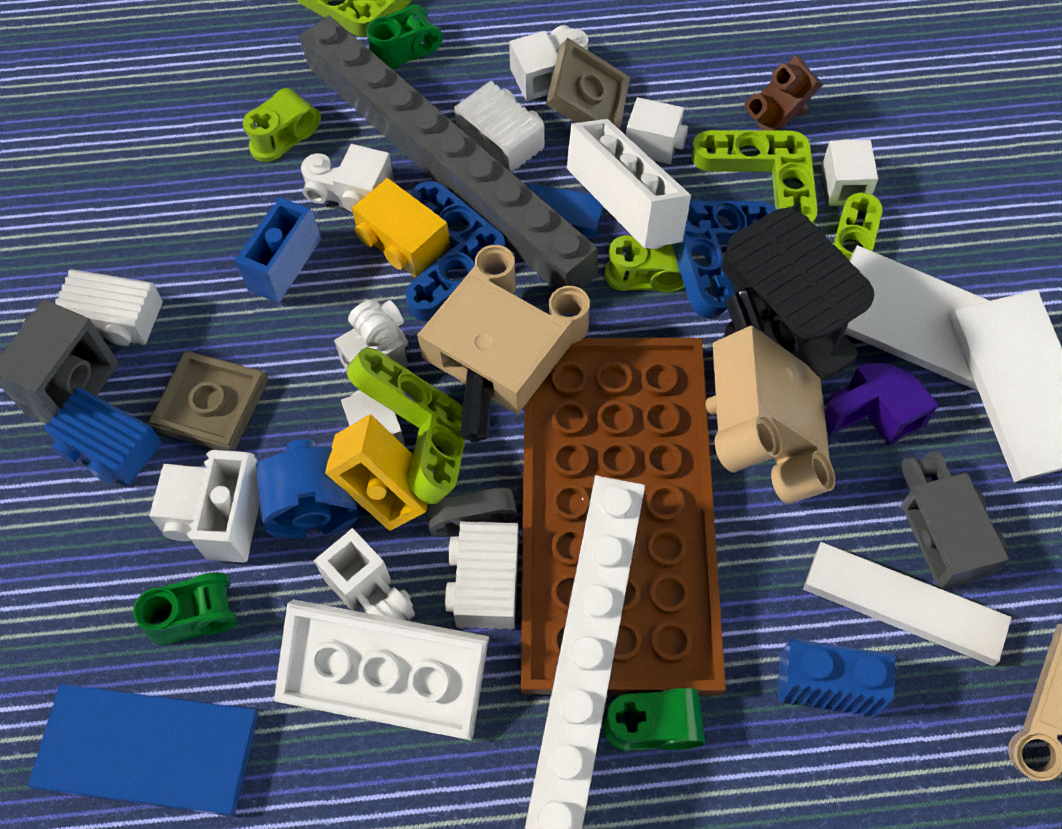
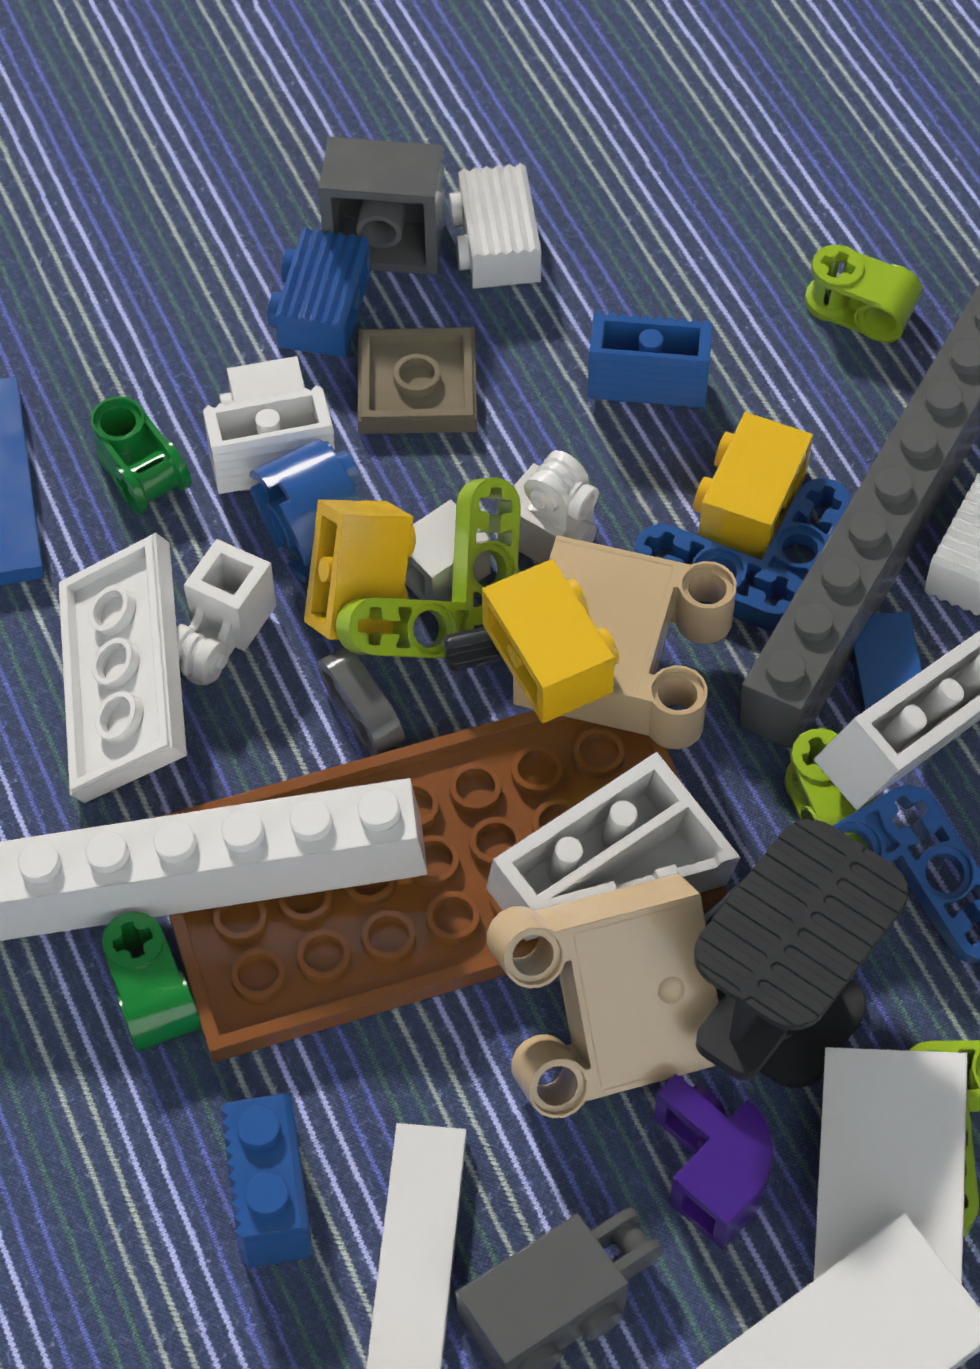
camera: 70 degrees right, 5 degrees down
white brick [301,144,394,212] -> none
white brick [445,521,519,630] -> none
none -> yellow brick [482,559,620,724]
none -> white wedge [486,752,740,941]

